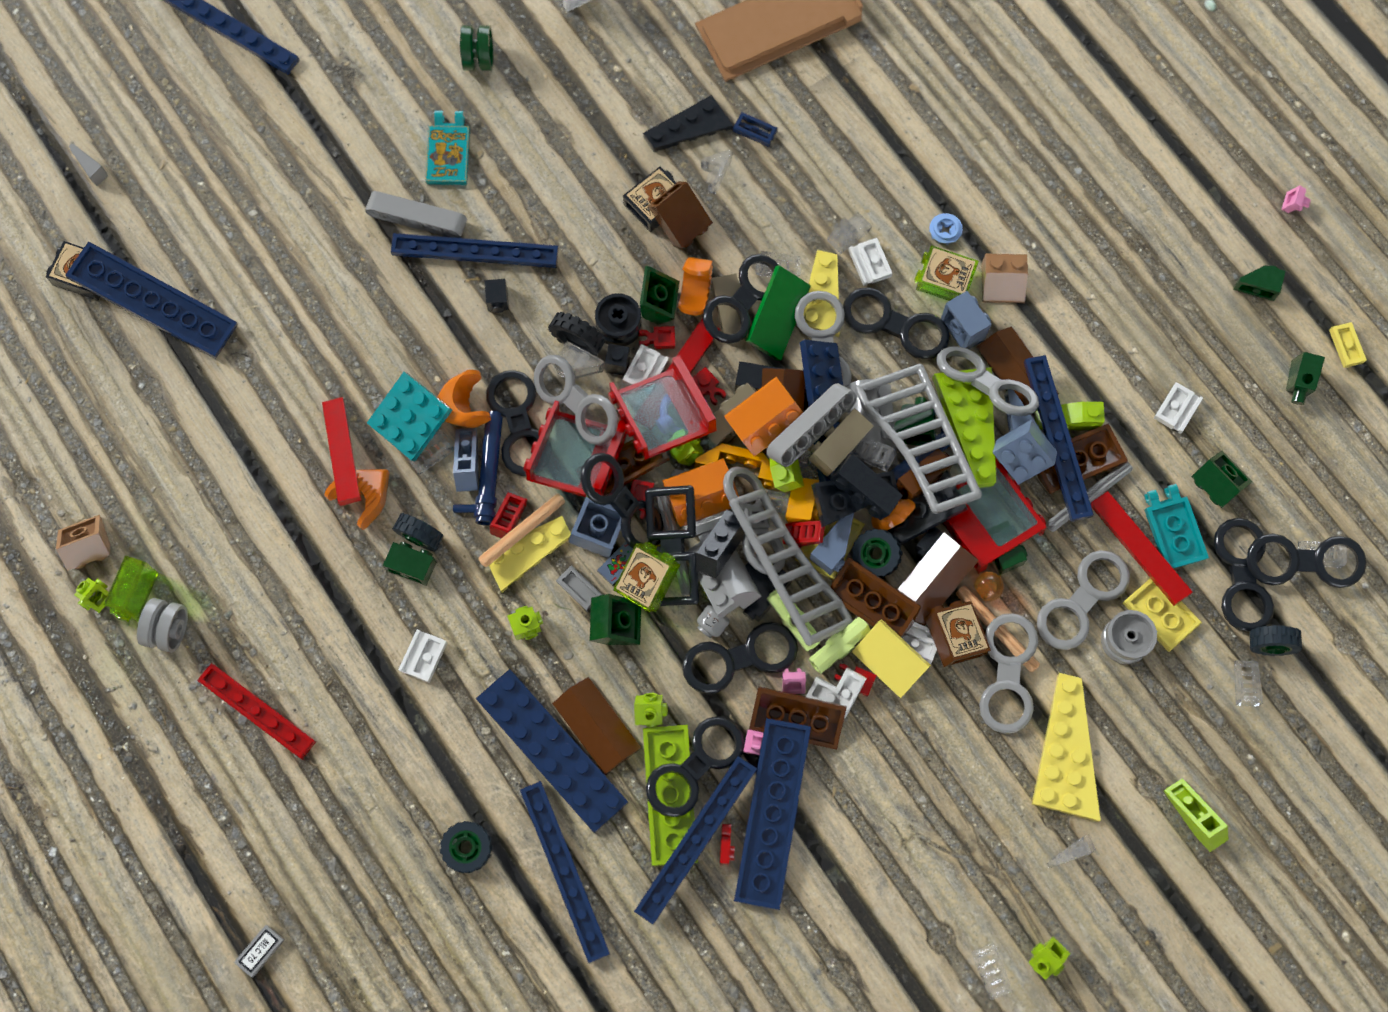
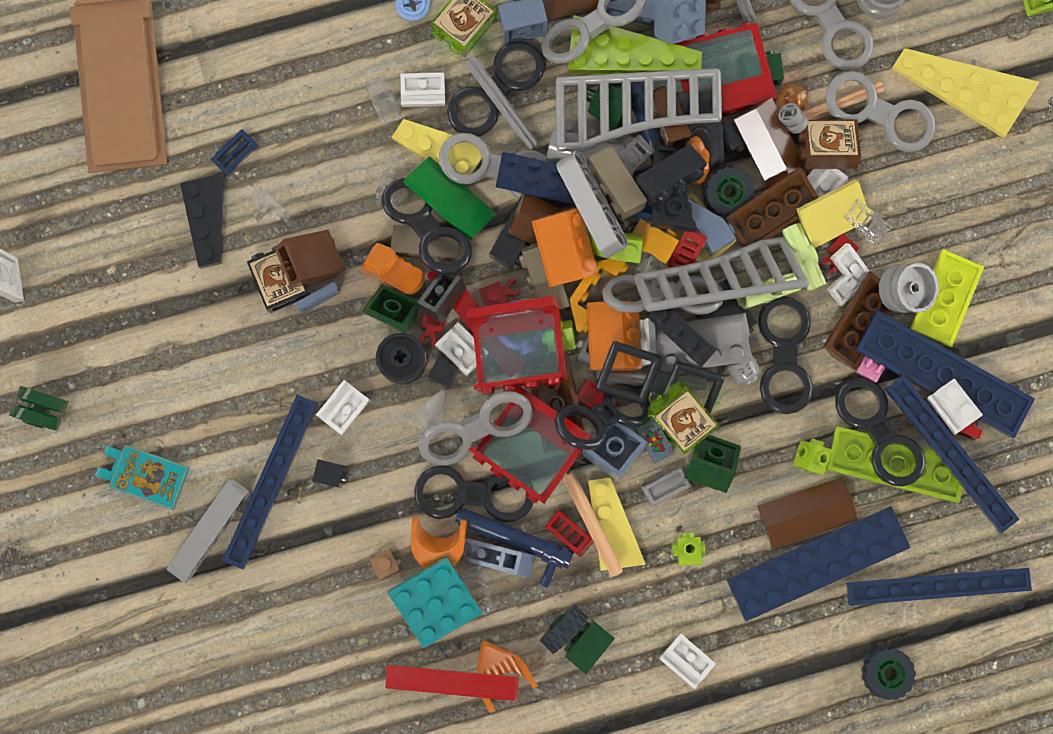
camera: 70 degrees left, 10 degrees up
black tyre [548,312,605,357] -> none
bright pink tile [782,668,806,694] -> none
none -> sand blue tile [295,282,340,314]
none -> white plate [316,380,370,435]
none -> medium nougat plate [370,549,400,580]
none -> pearl dark grey brick [417,273,467,324]
none -> light grey axle [465,56,539,150]
none -> light grey wheel [778,103,808,134]
none -> clear slope [844,199,892,245]
none -> light grey wheel [879,263,939,313]
none -> neon yellow tile [910,249,984,348]
none -> white plate [927,379,983,435]

